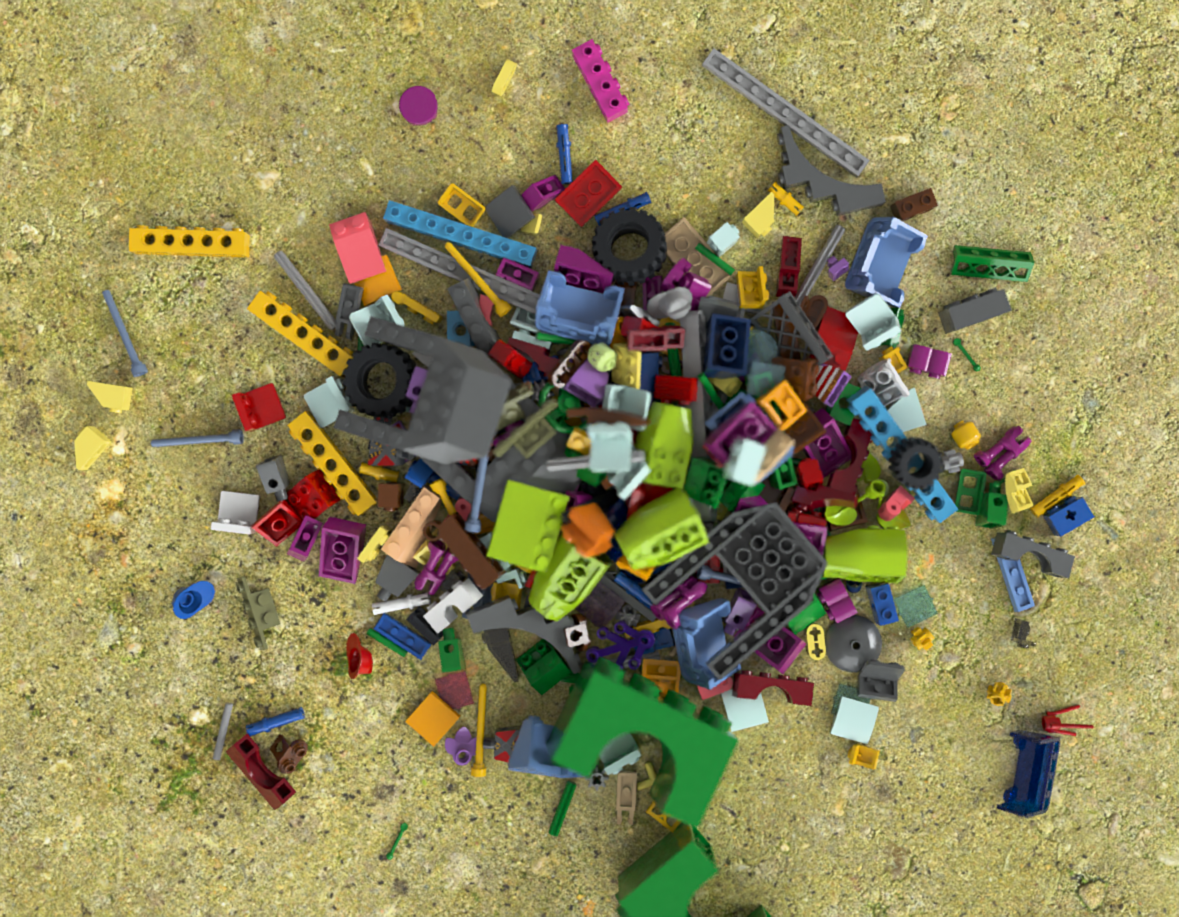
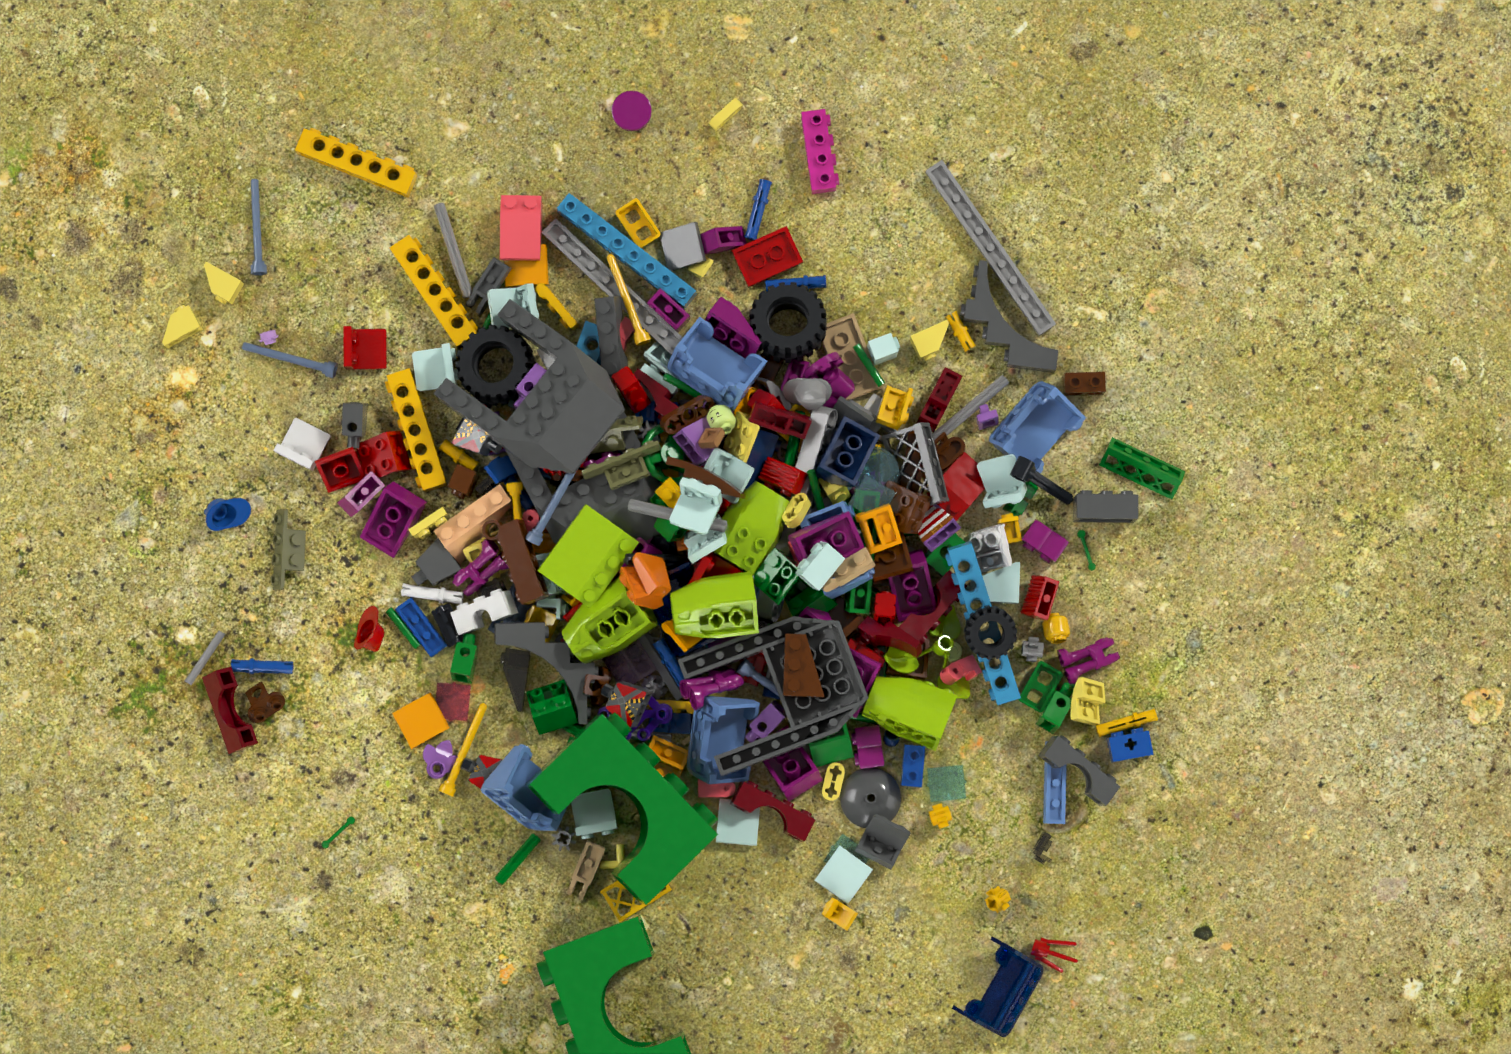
camera: 15 degrees right, 5 degrees down
none -> lavender plate [259,330,278,345]
none -> torso [601,681,654,727]
none -> medium nougat plate [698,427,725,449]
none -> light yellow beam [782,493,811,528]
none -> reddish brown wing [783,634,825,698]
none -> black axle [1010,456,1074,505]
none -> red brick [1020,575,1060,621]

